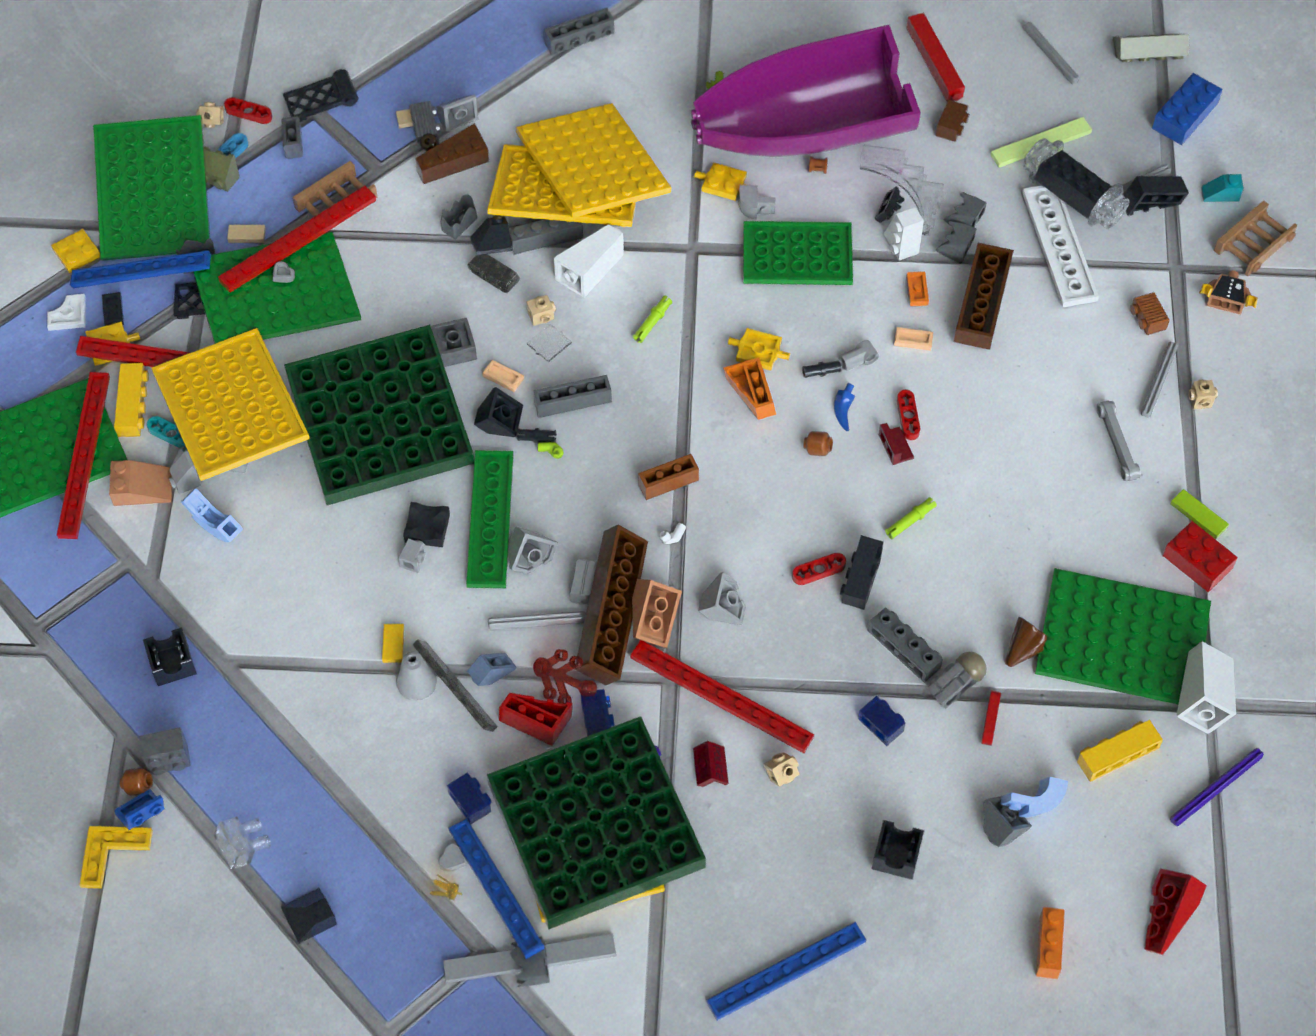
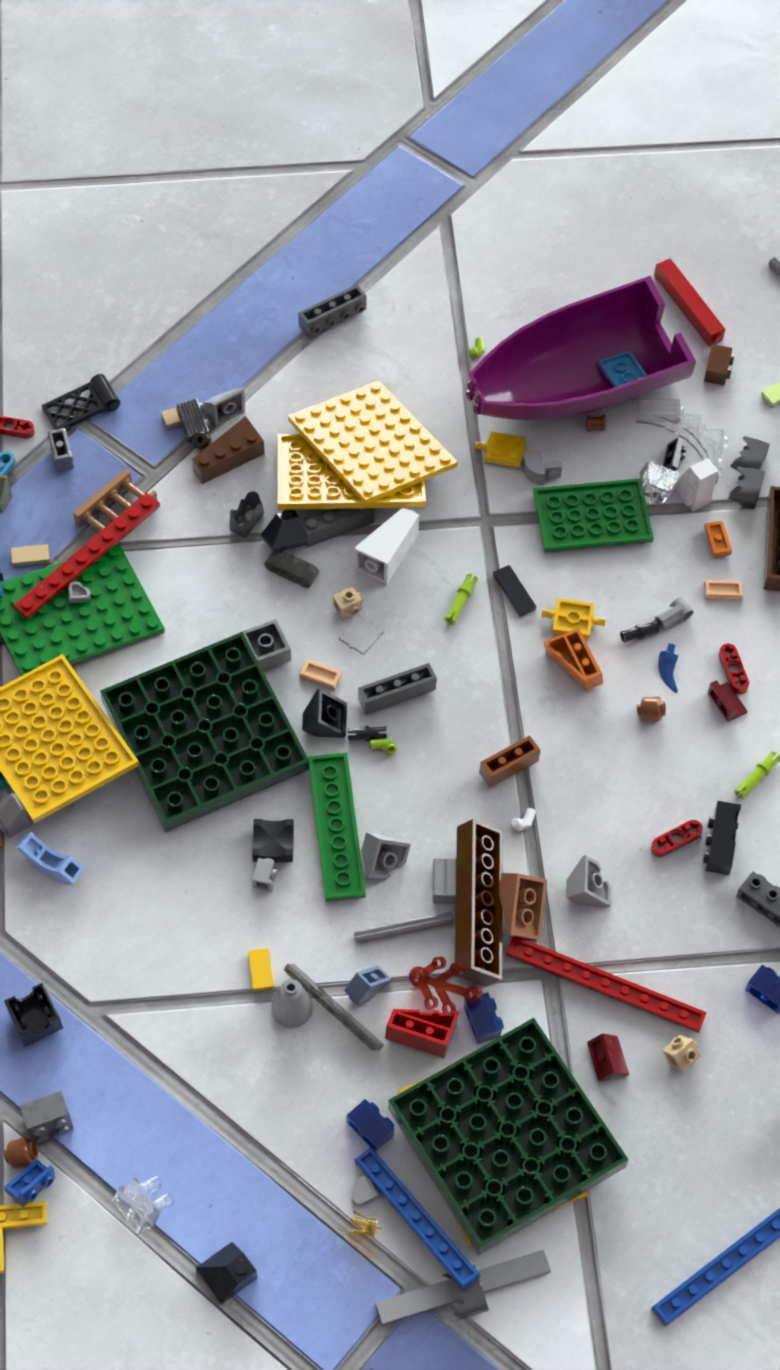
camera: 10 degrees left, 0 degrees up
none -> black tile [493,565,537,617]
none -> dark azure tile [598,350,648,388]
none -> clear torso [640,460,679,505]

